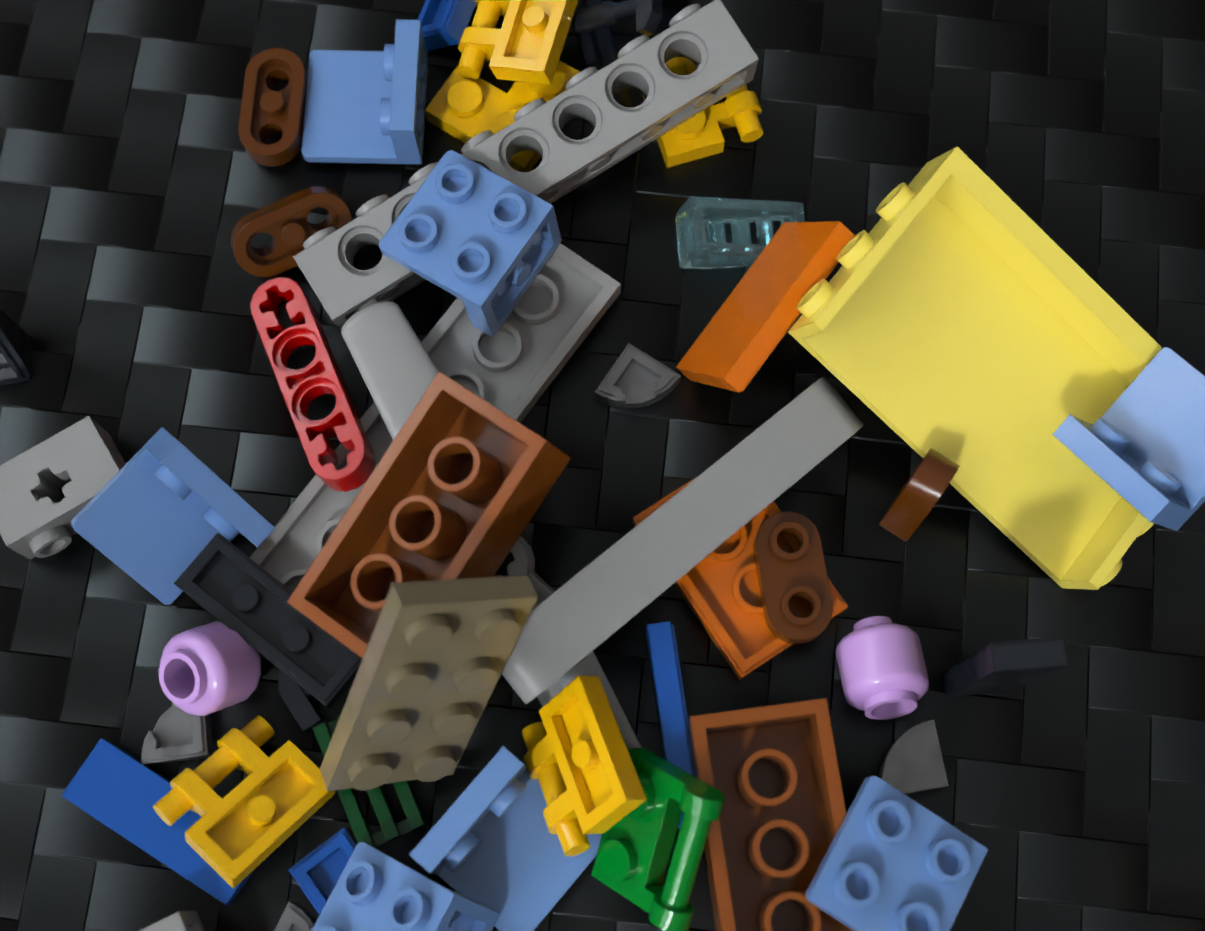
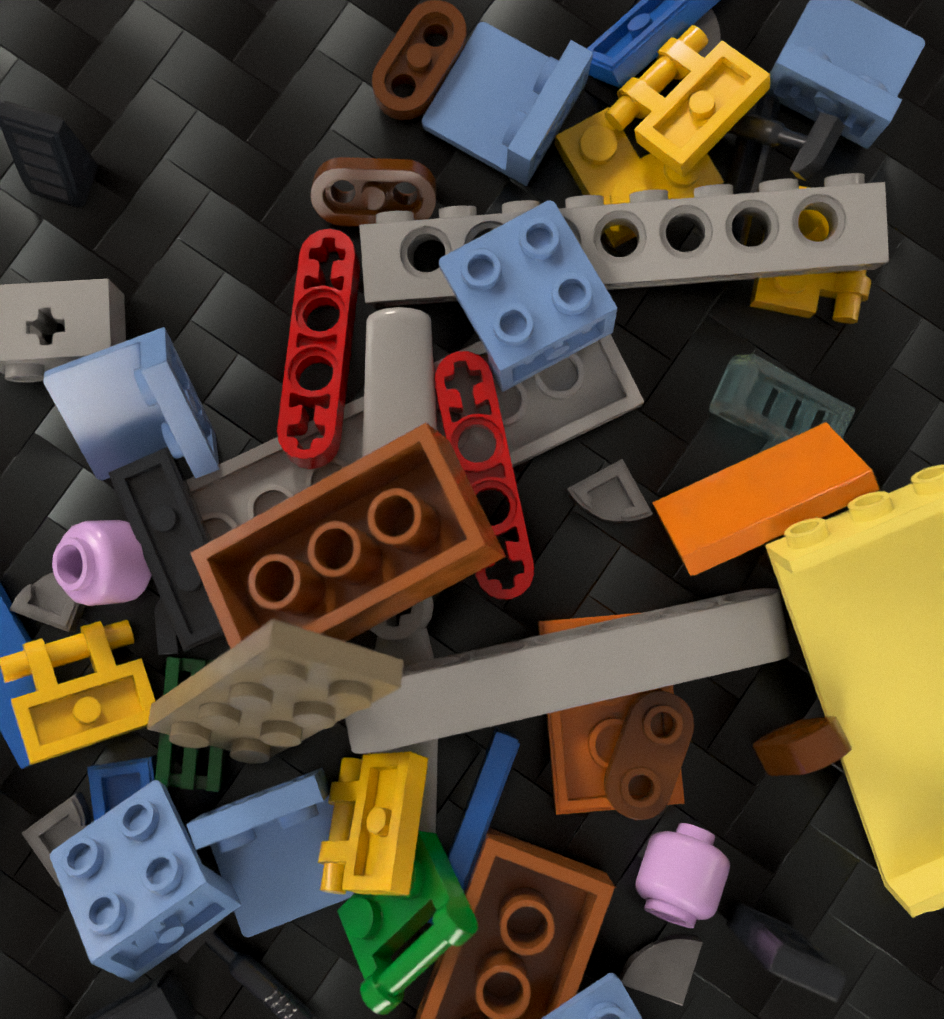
camera: 25 degrees right, 10 degrees up
none -> red beam [435,351,534,600]

